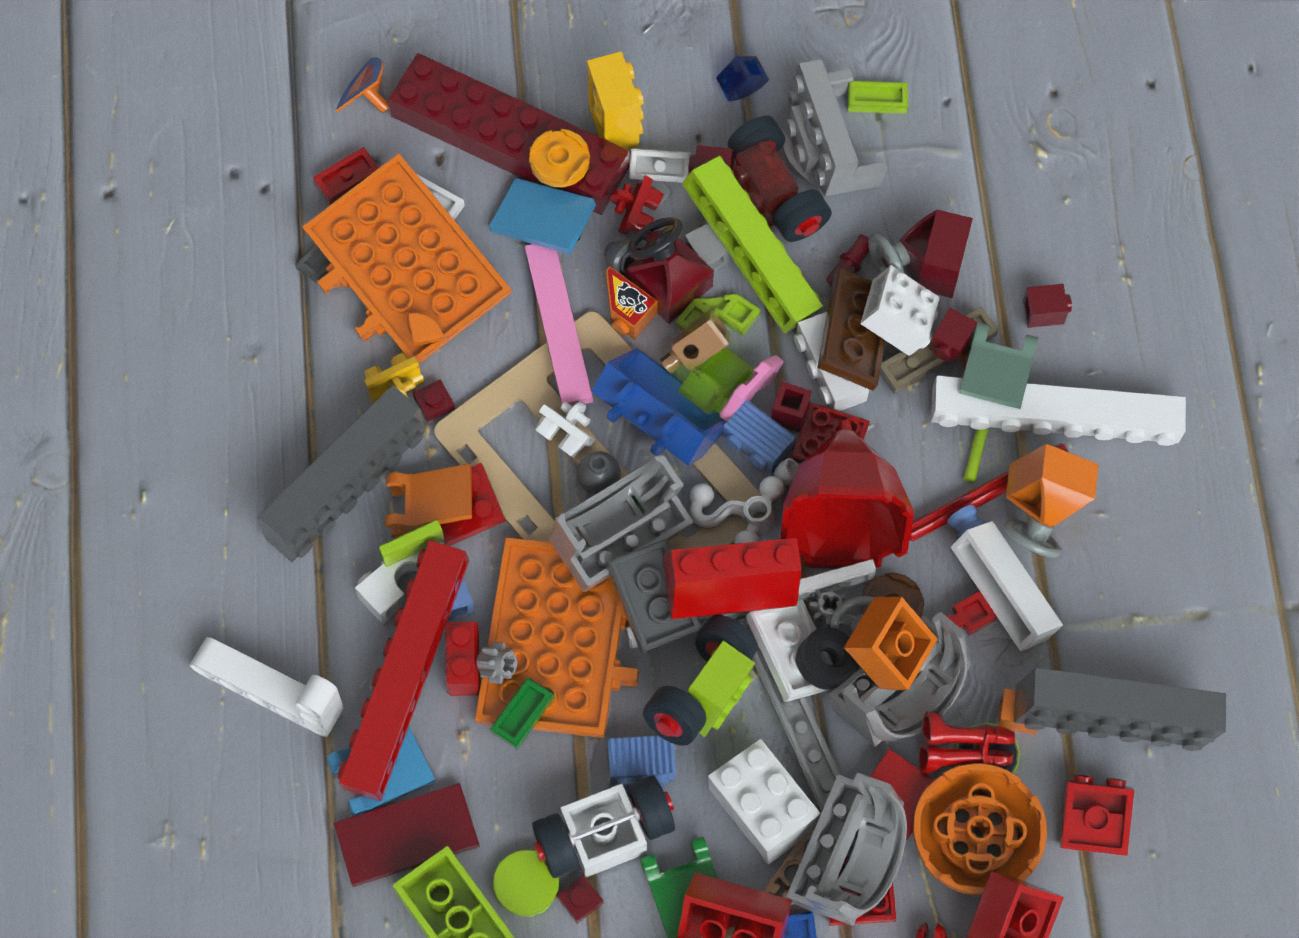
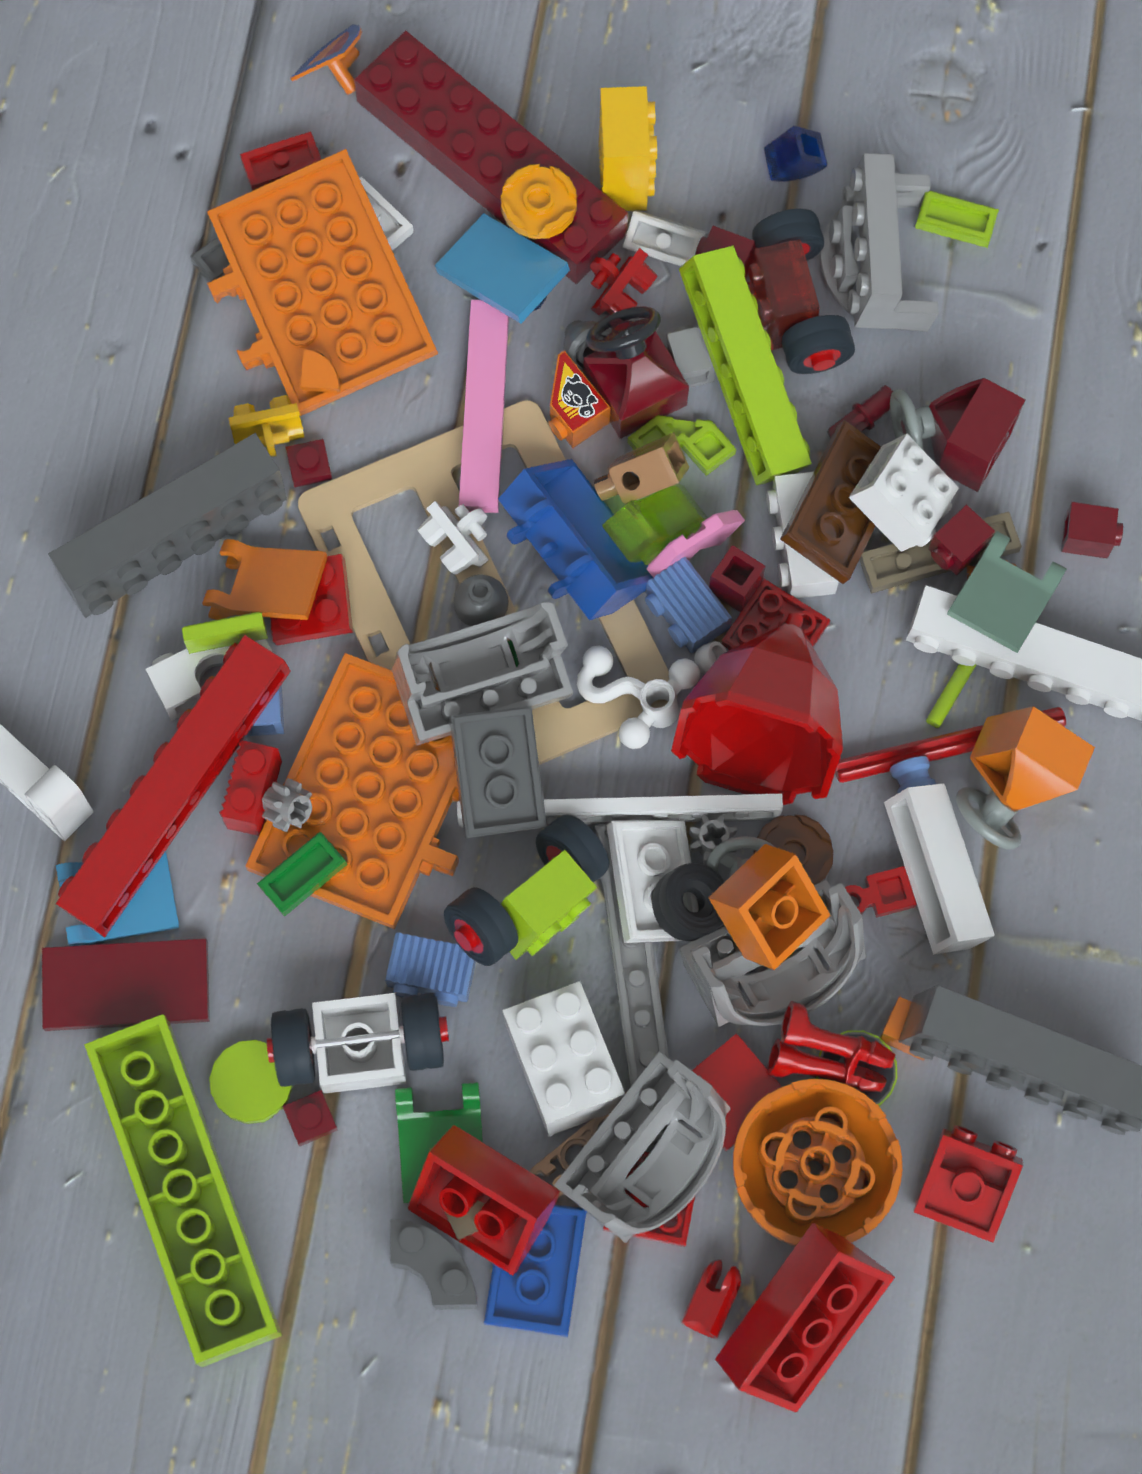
camera: 15 degrees right, 5 degrees up
red slope [663,538,801,620] -> none

